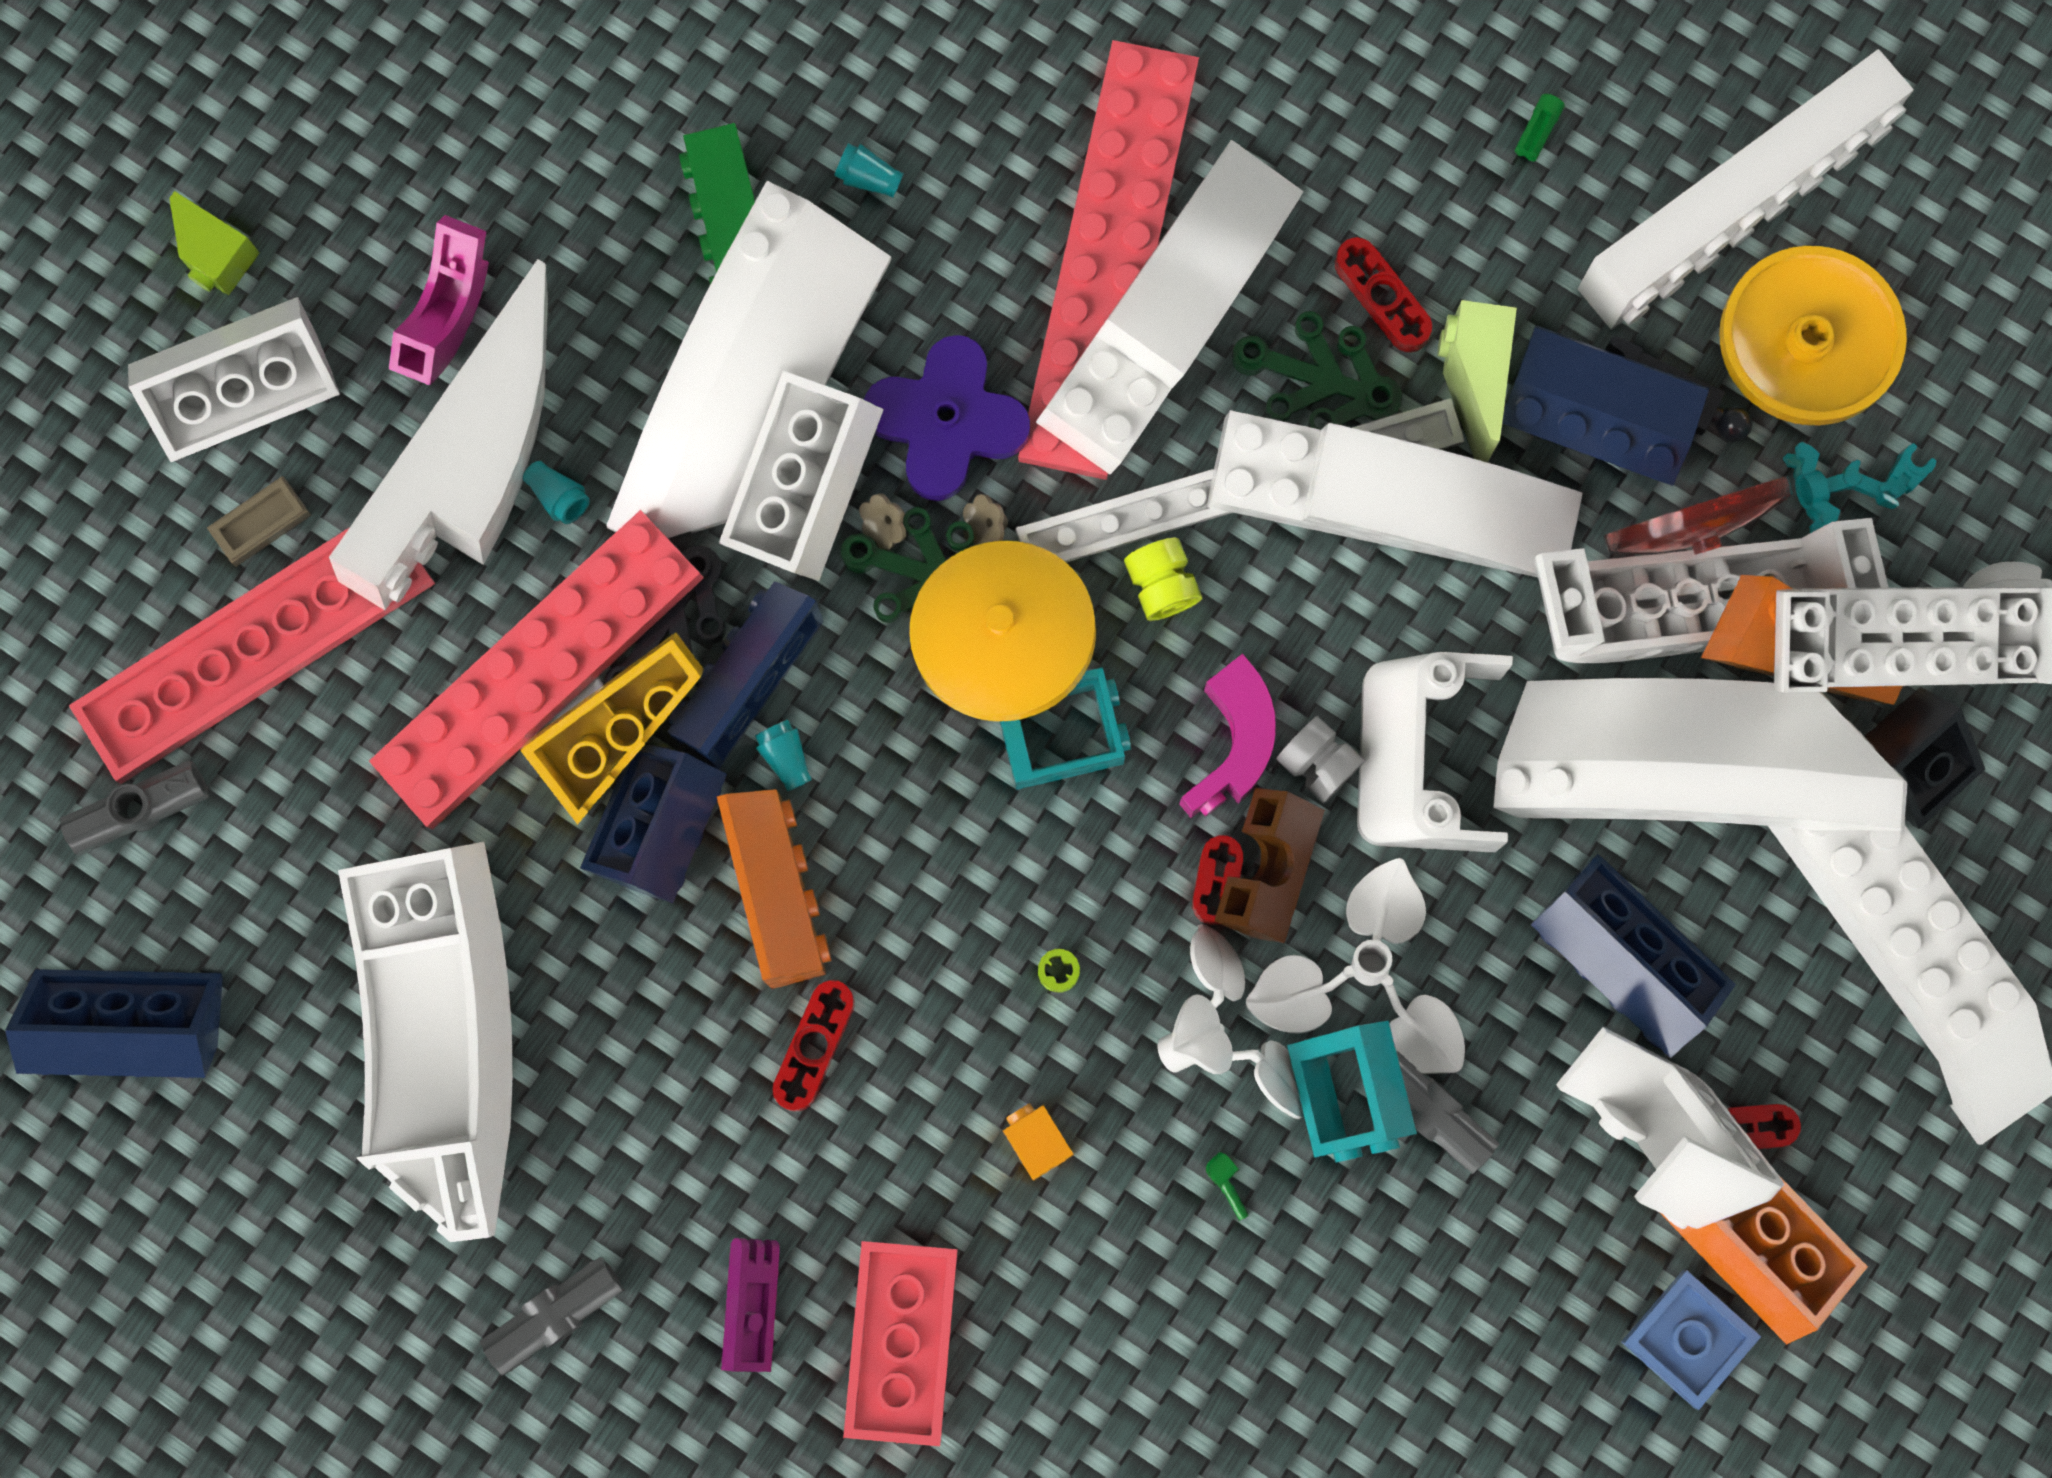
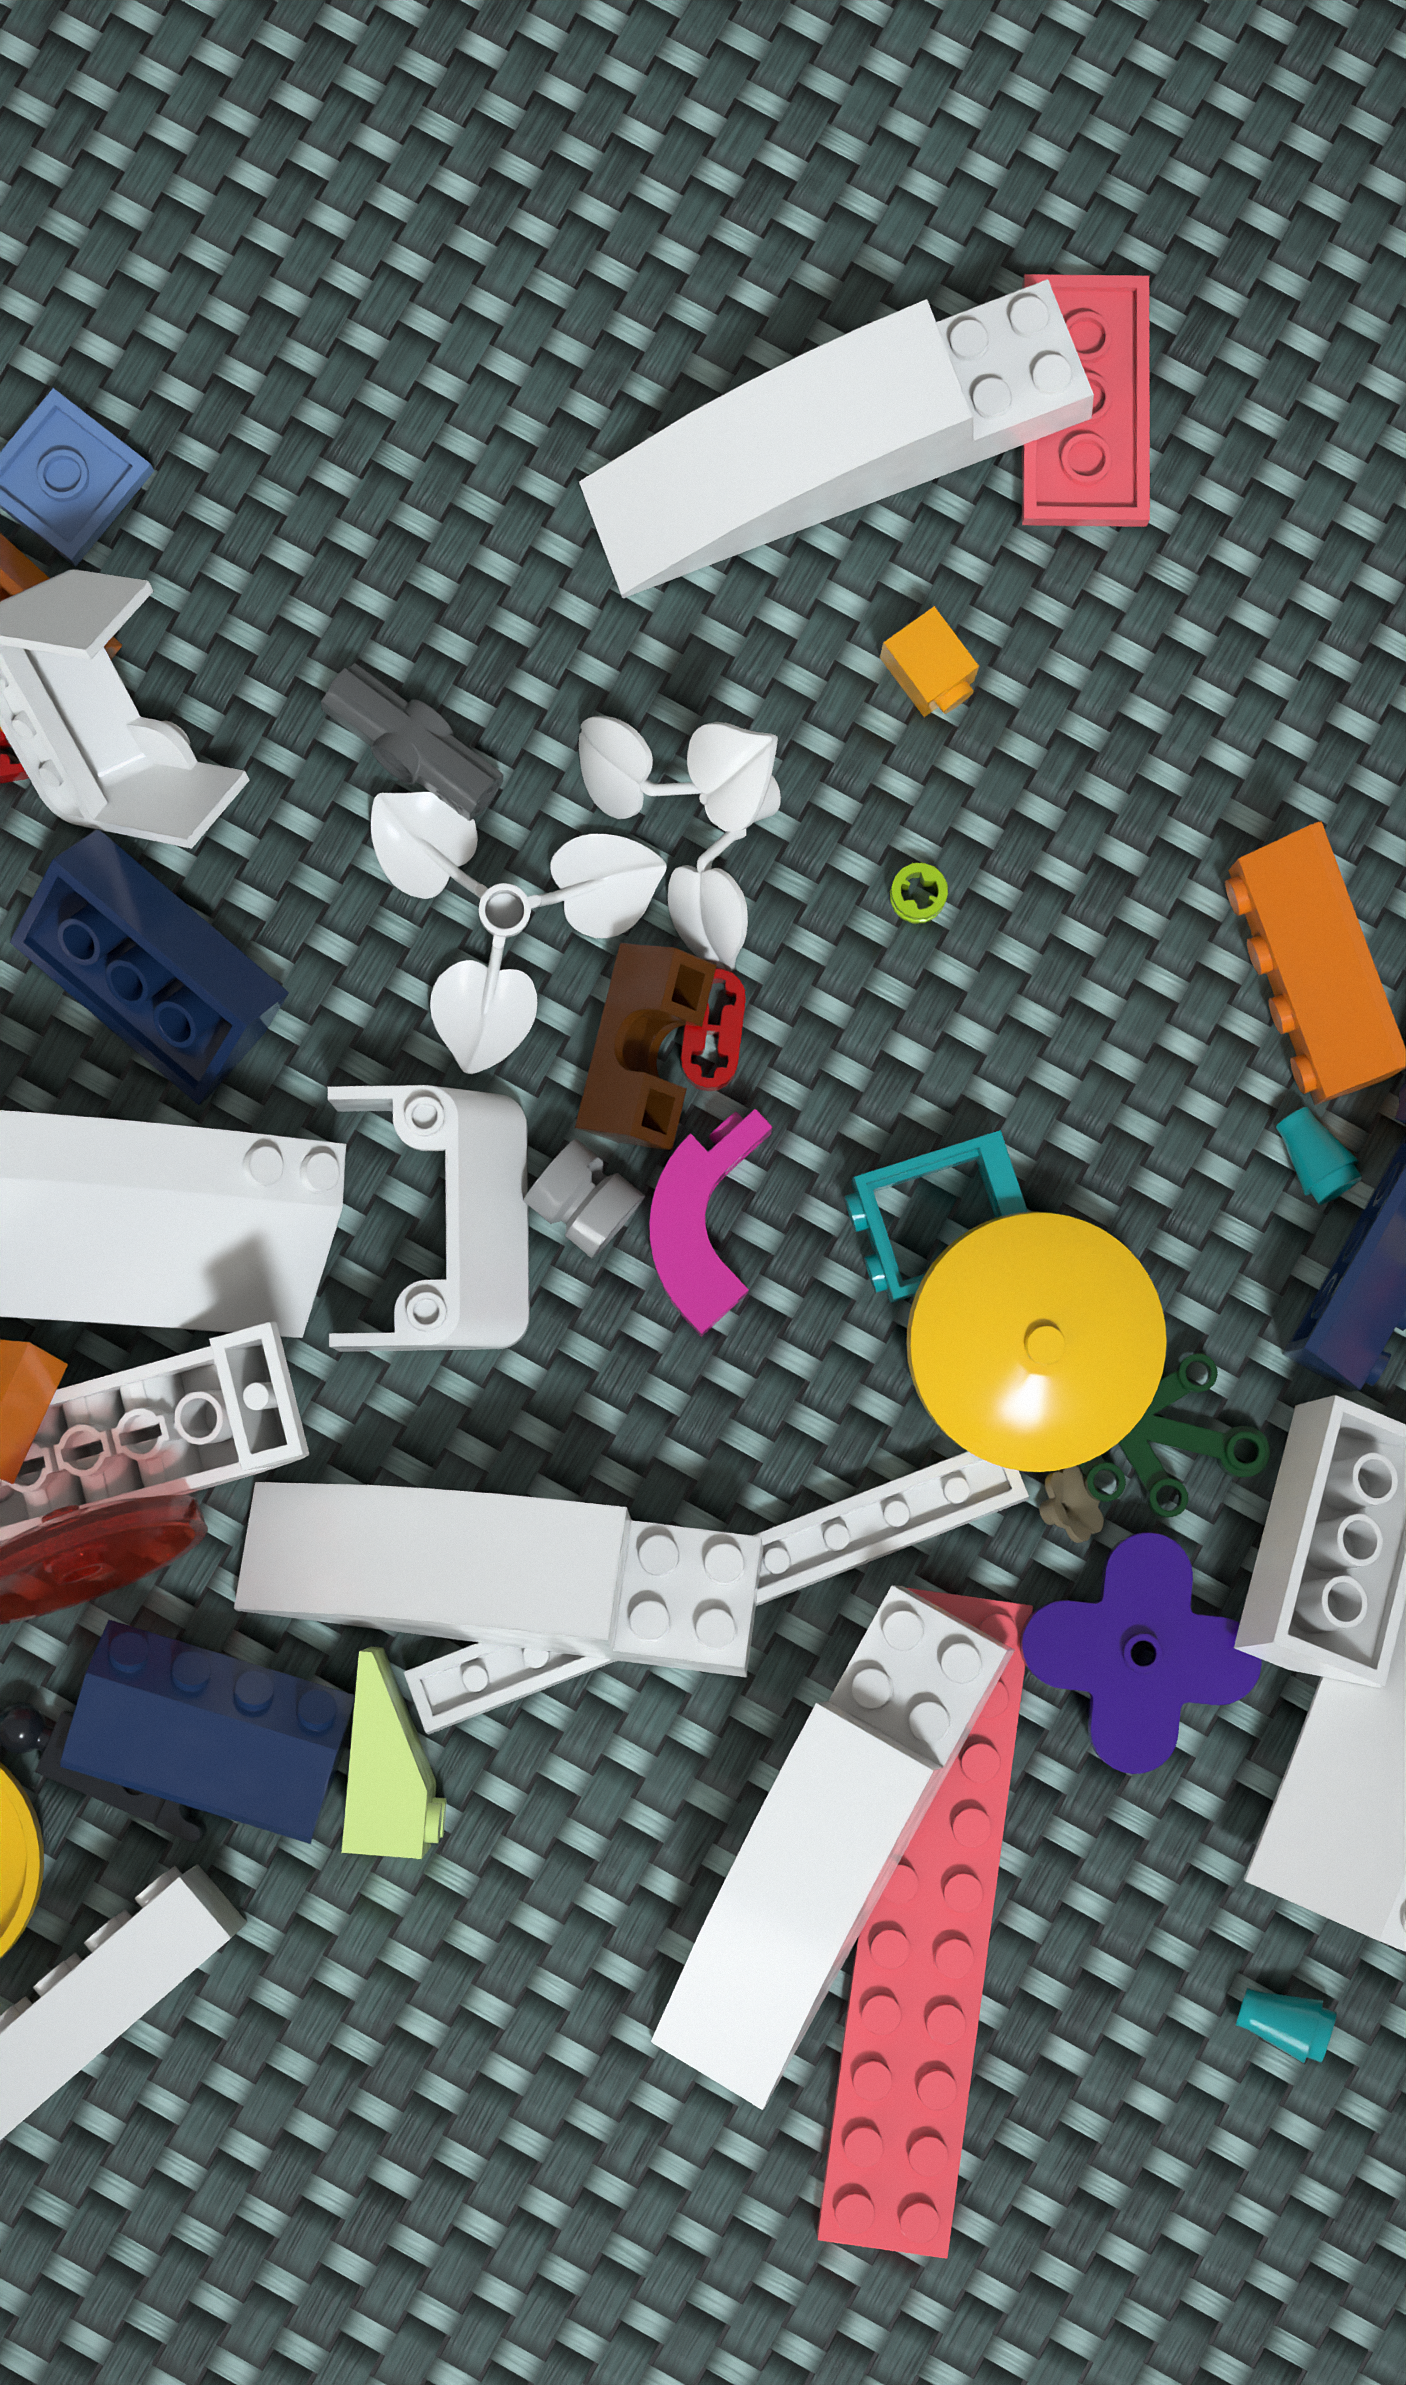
camera: 170 degrees right, 5 degrees up
magenta hinge [721,1238,780,1372] -> none
red beam [773,980,855,1112] -> none
dark tan plant [859,493,906,550] -> none
neon yellow wheel [1124,537,1202,621] -> none
green hand [1206,1152,1249,1221] -> none
dark green plant [1232,311,1402,430] -> none
teal window [1287,1020,1417,1163] -> none
red beam [1335,237,1432,353] -> none
green piece [1514,94,1565,162] -> none
none -> white slope [579,279,1094,598]

